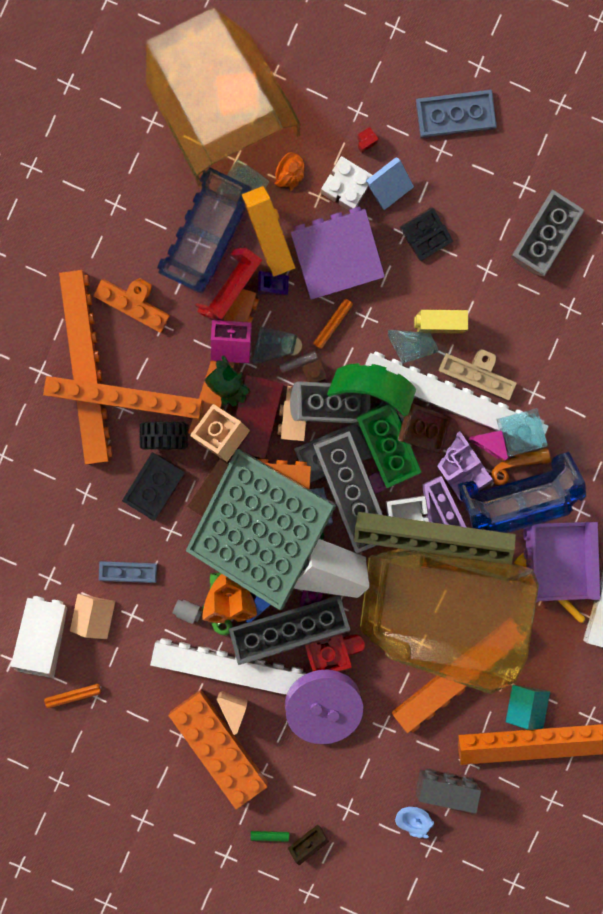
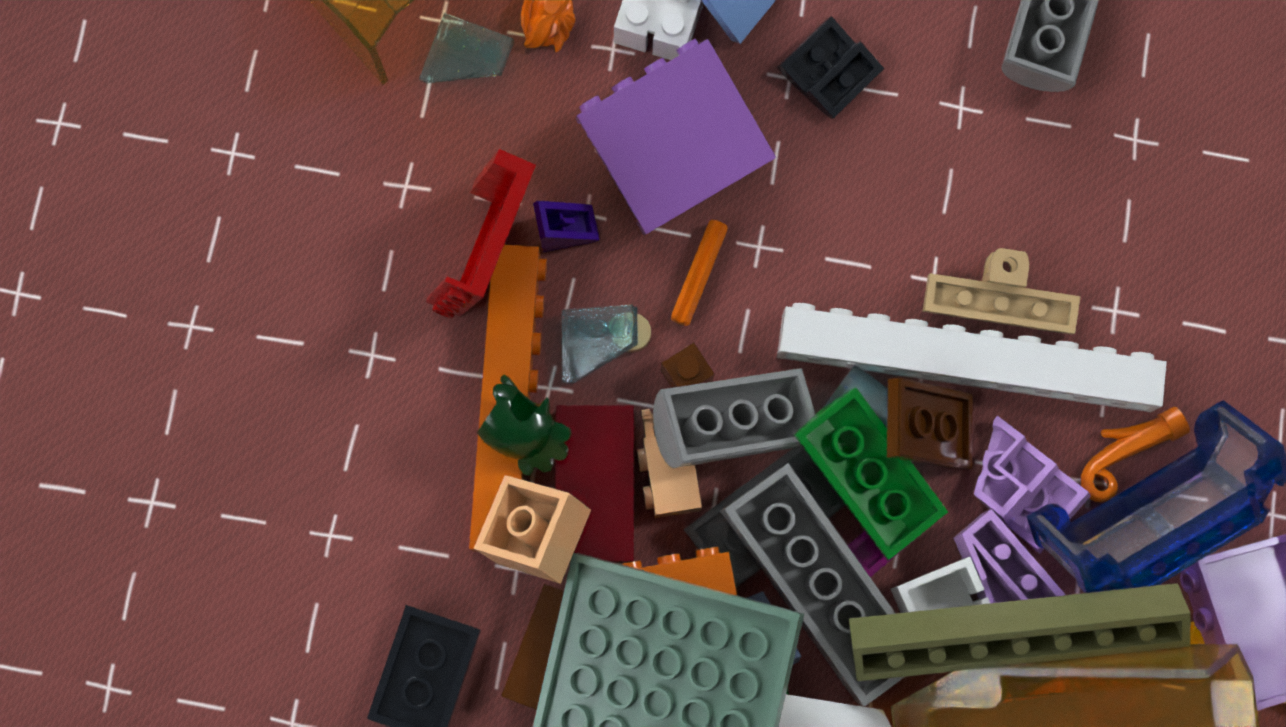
camera: 20 degrees left, 10 degrees down
orange brick [43,376,203,419] -> none
orange brick [59,270,113,464] -> none
orange plate [94,278,170,333] -> none
black tyre [140,422,188,450] -> none
clear windscreen [157,167,252,295] -> none
dark pink slope [211,320,252,364] -> none
light orange brick [241,186,295,277] -> none
clear piece [279,351,318,373] -> none
green panel [327,363,416,417] -> none
clear light blue wing [388,330,438,364] -> none
light yellow brick [414,310,468,333] -> none
dark pink slope [468,430,508,461] -> none
clear light blue brick [496,408,548,456] -> none

